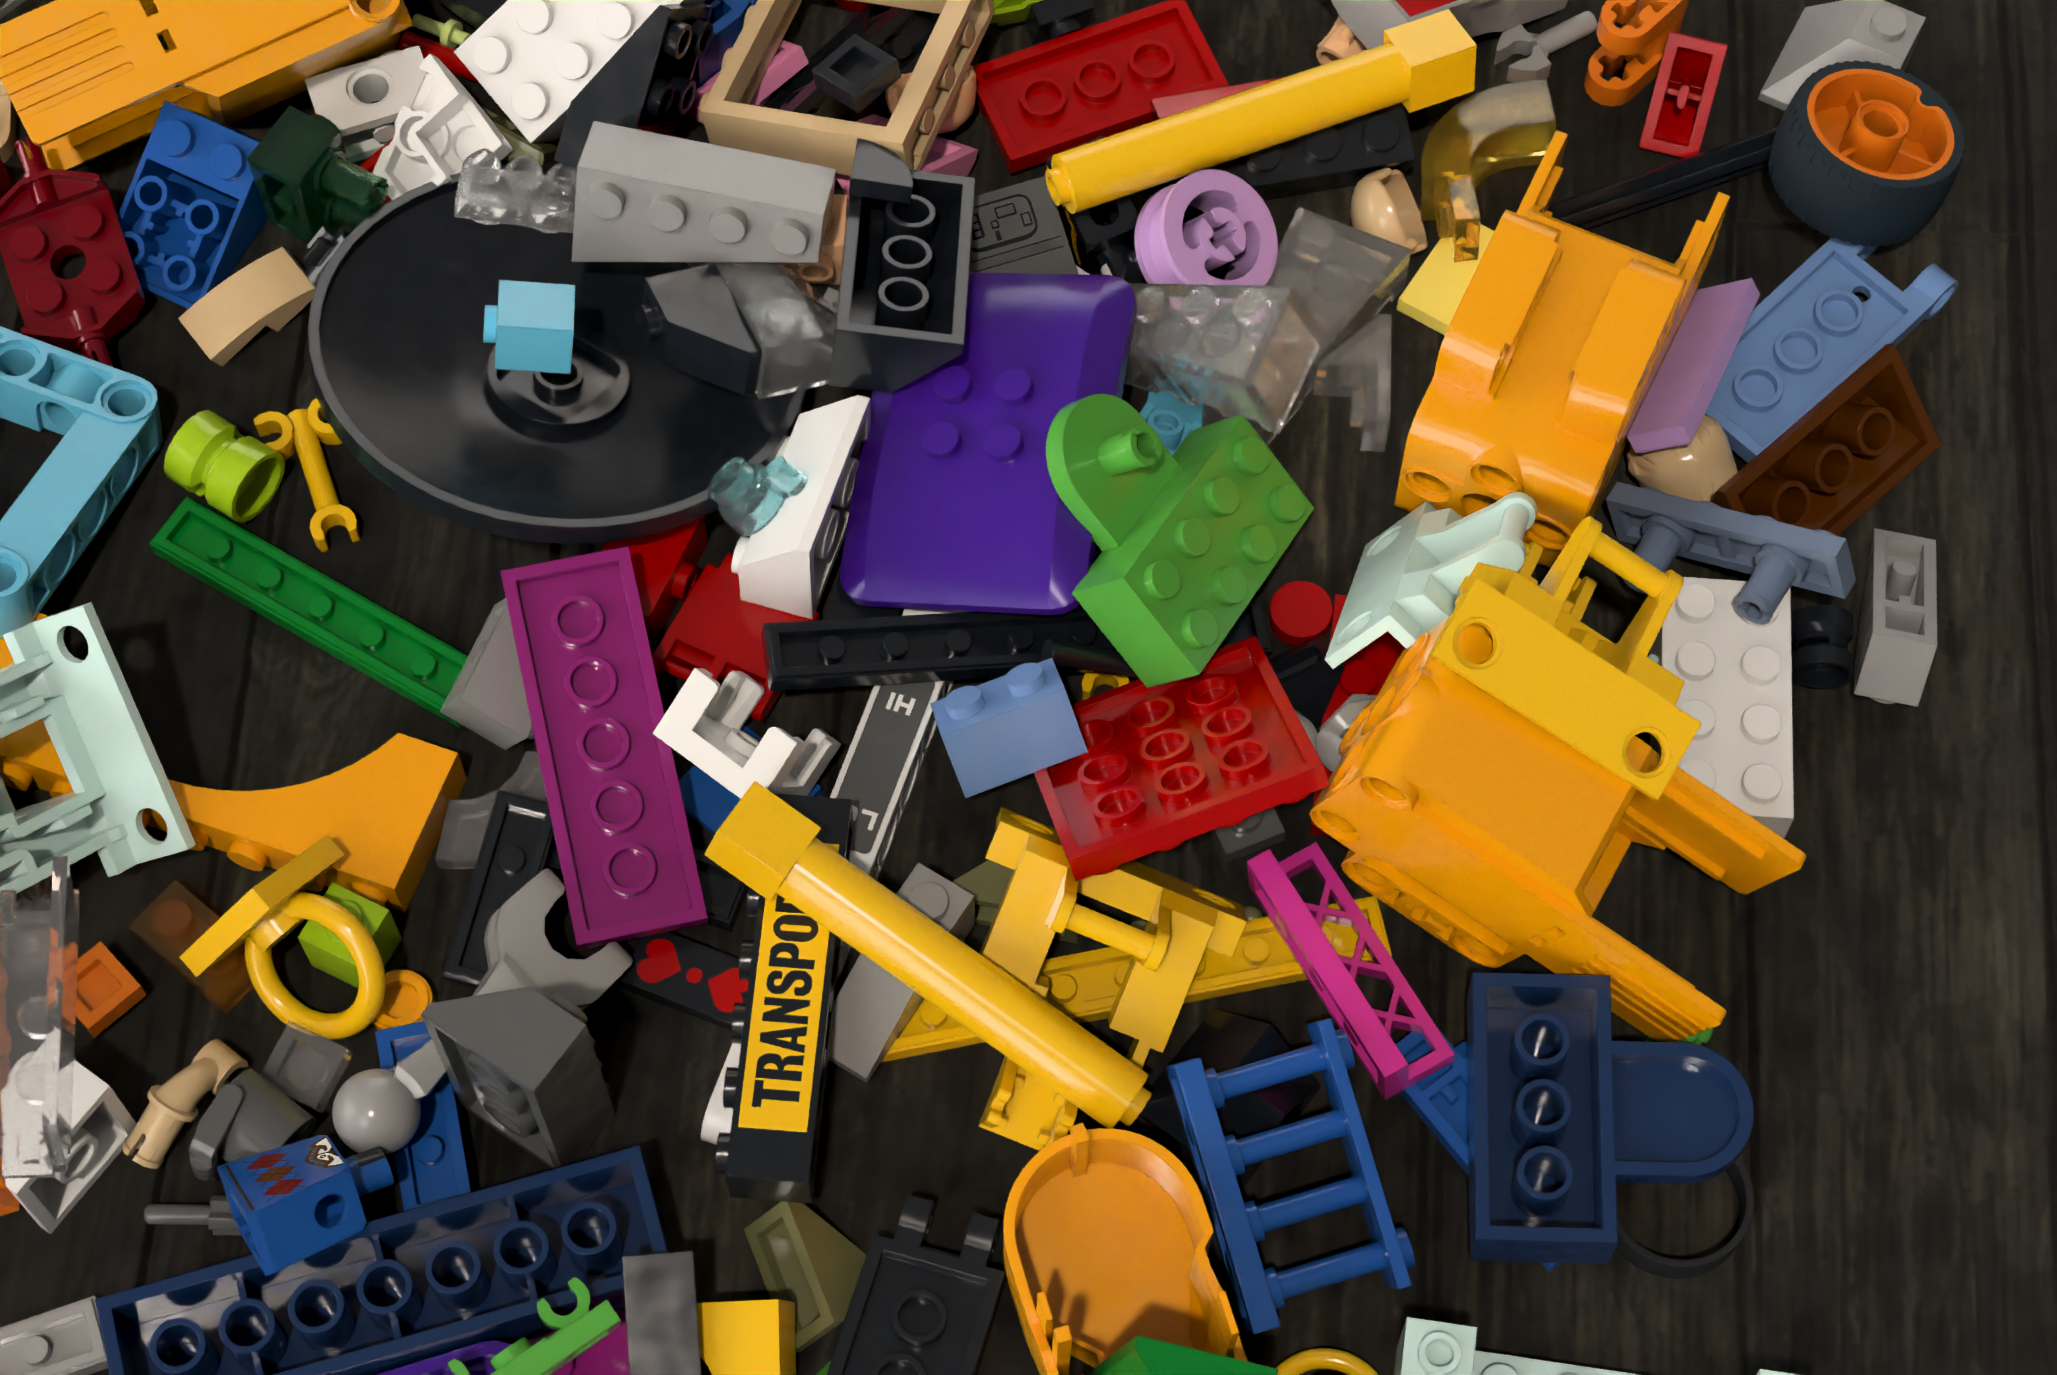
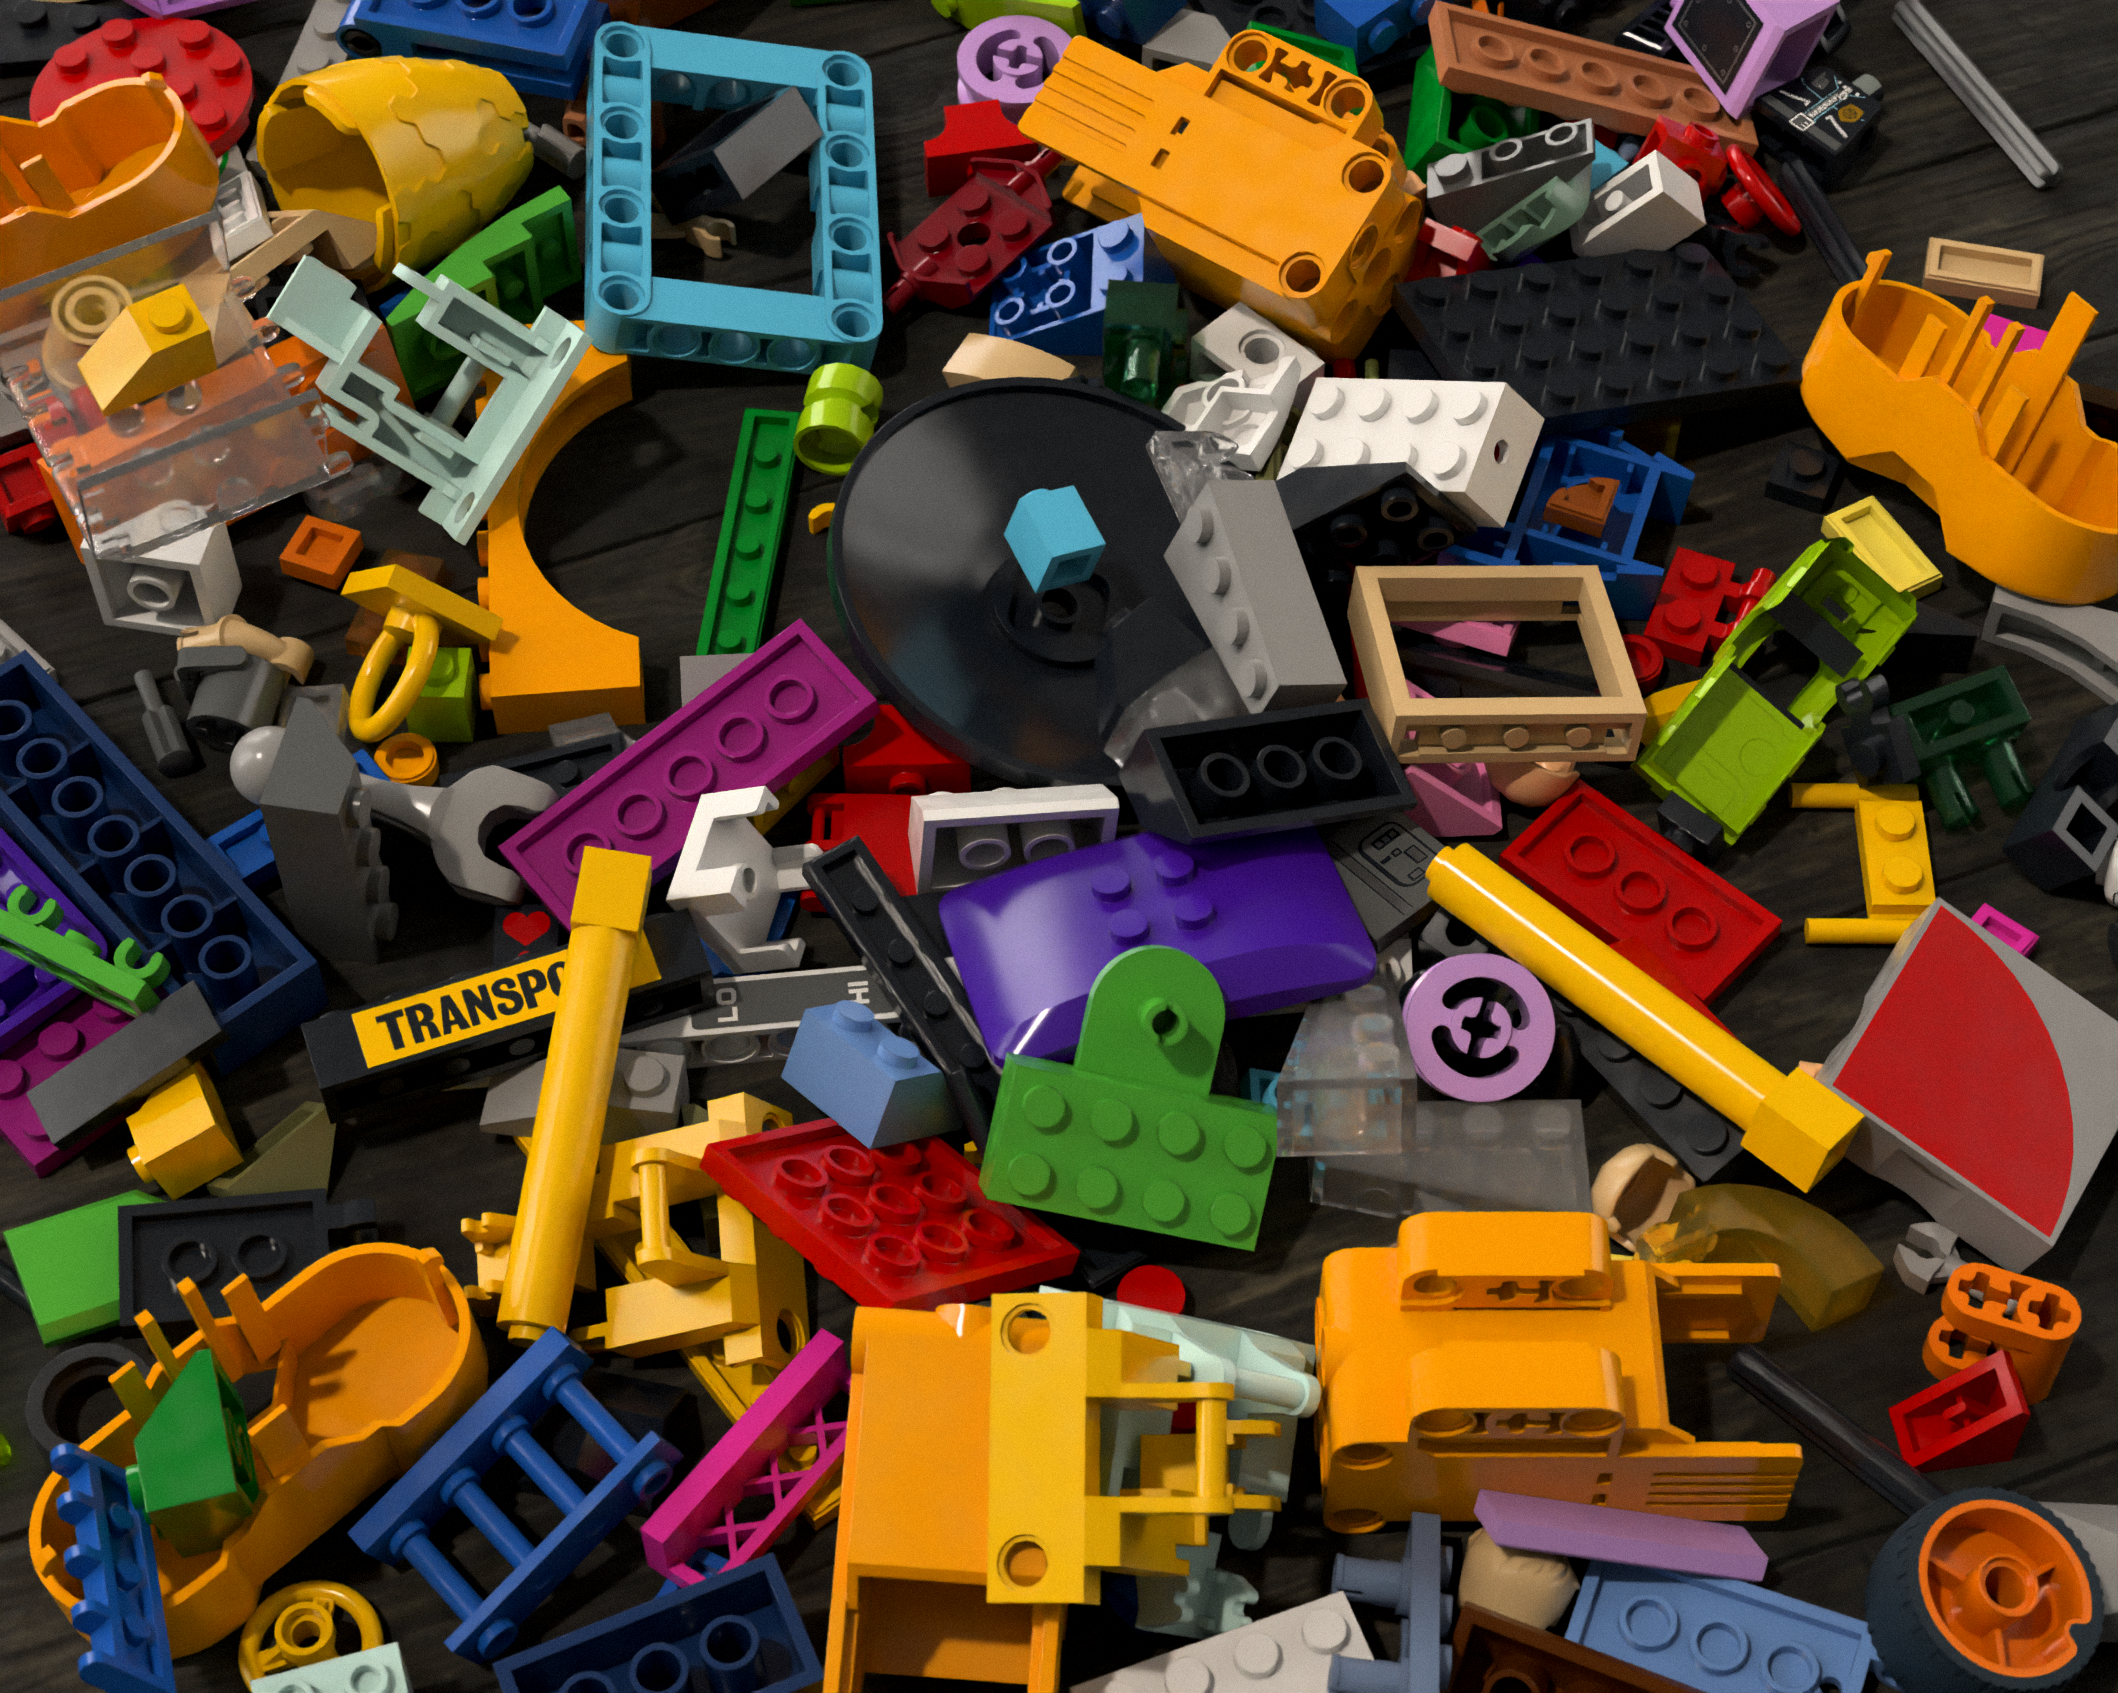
camera: 65 degrees right, 10 degrees down
blue torso [217,1135,394,1276] -> none
clear light blue piece [708,456,808,536] -> none
black plate [812,34,901,113] -> none
tile [849,138,913,204] -> none

